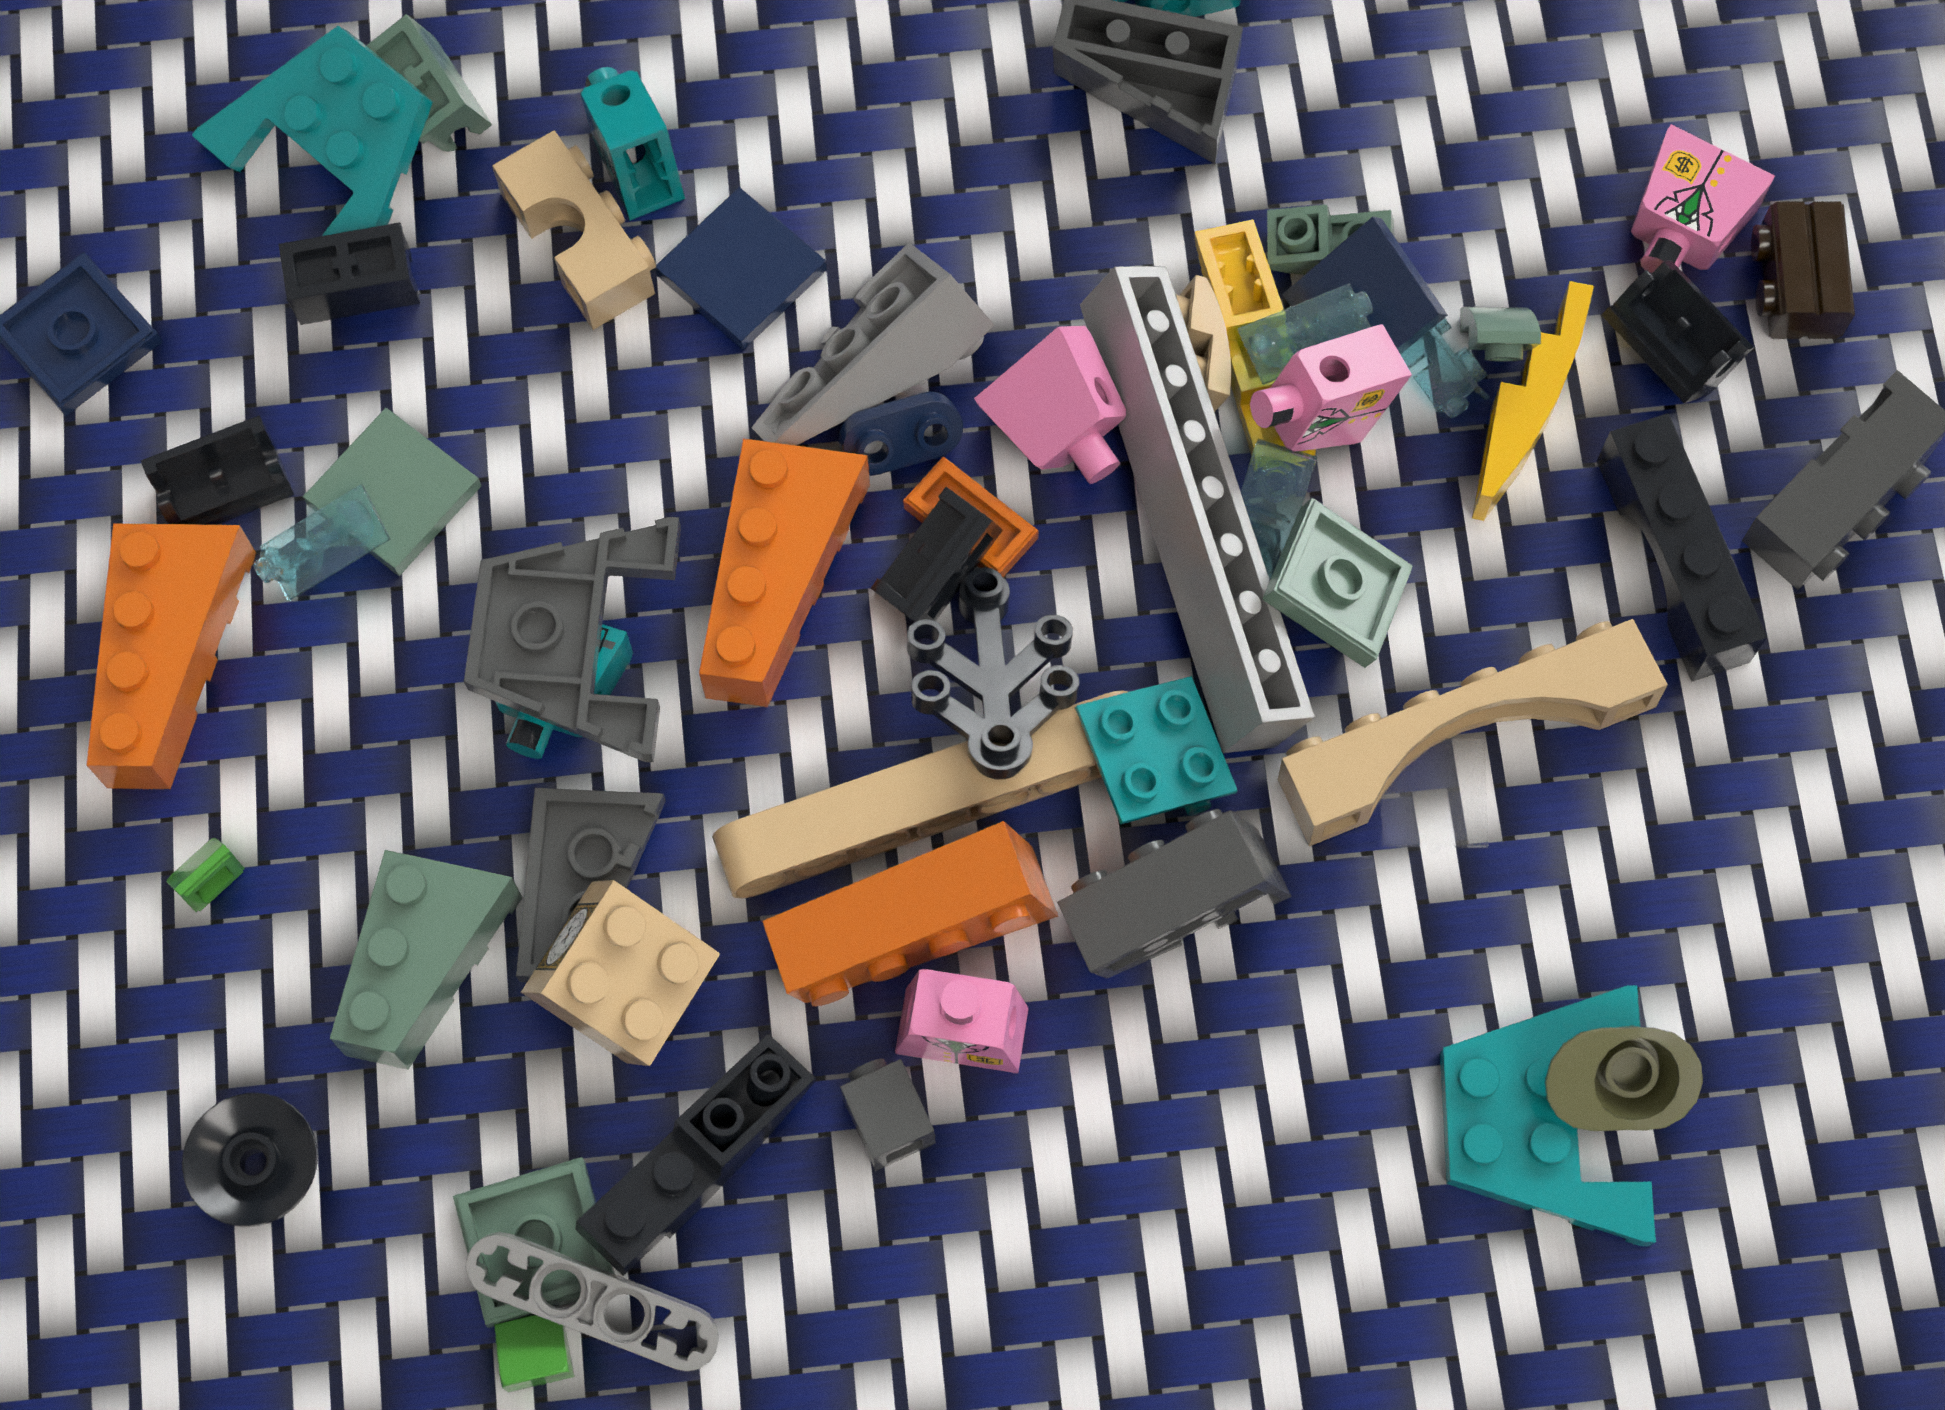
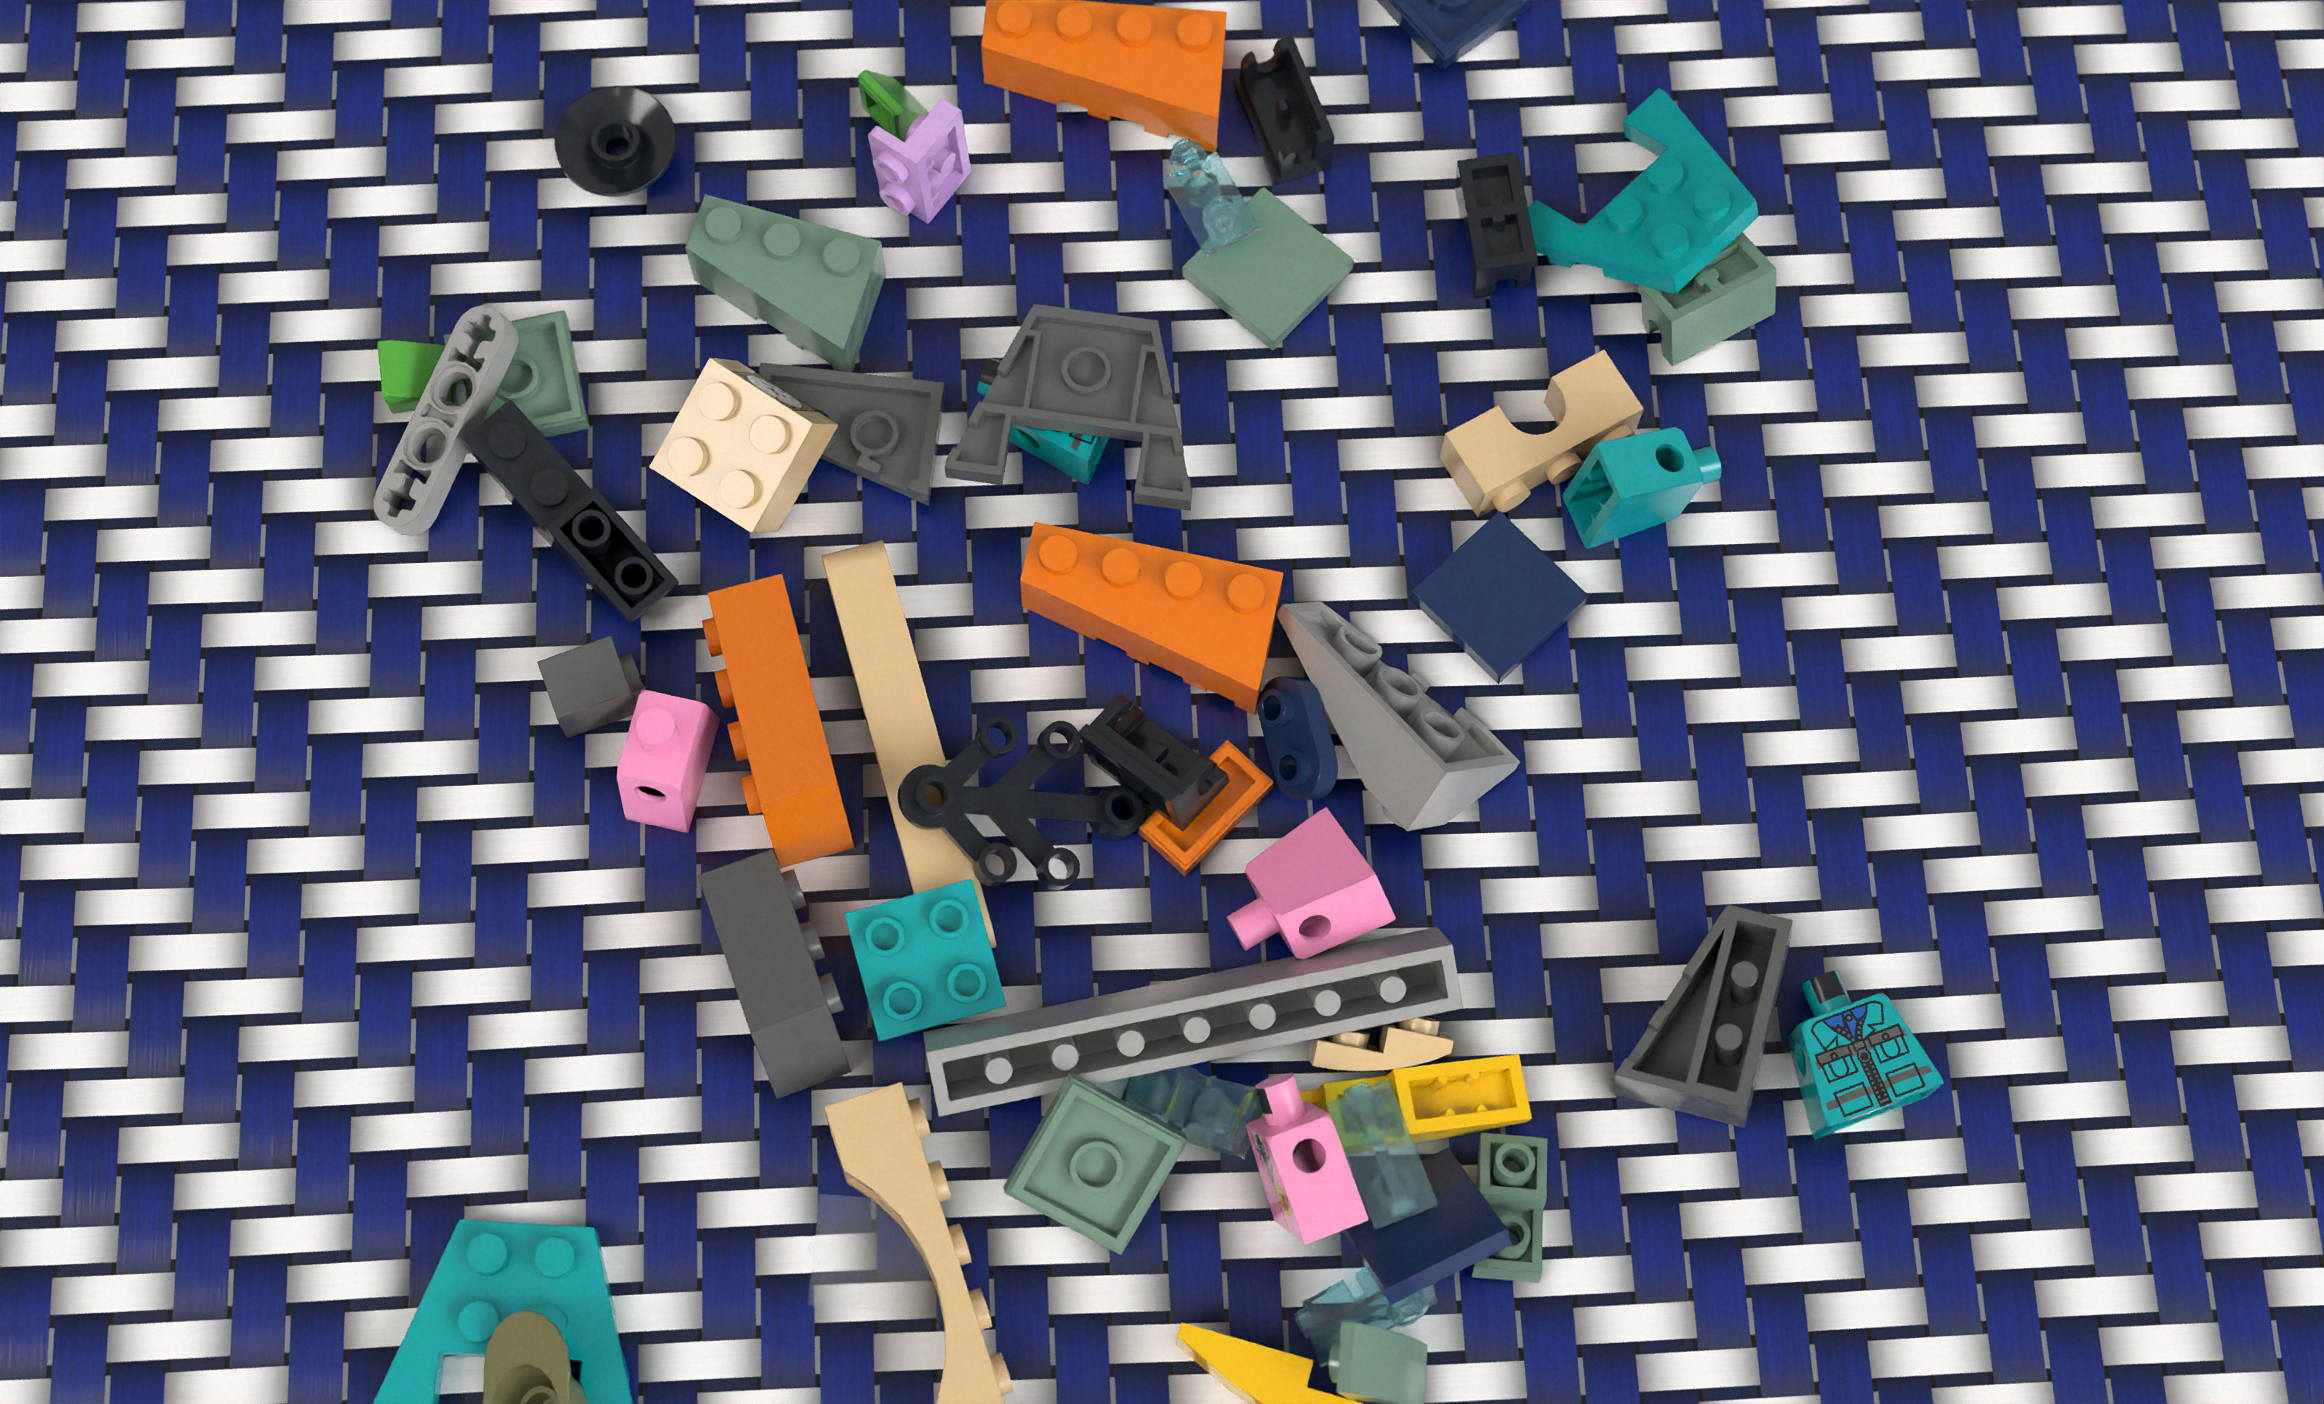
camera: 90 degrees right, 0 degrees up
none -> lavender bracket [868,98,971,224]

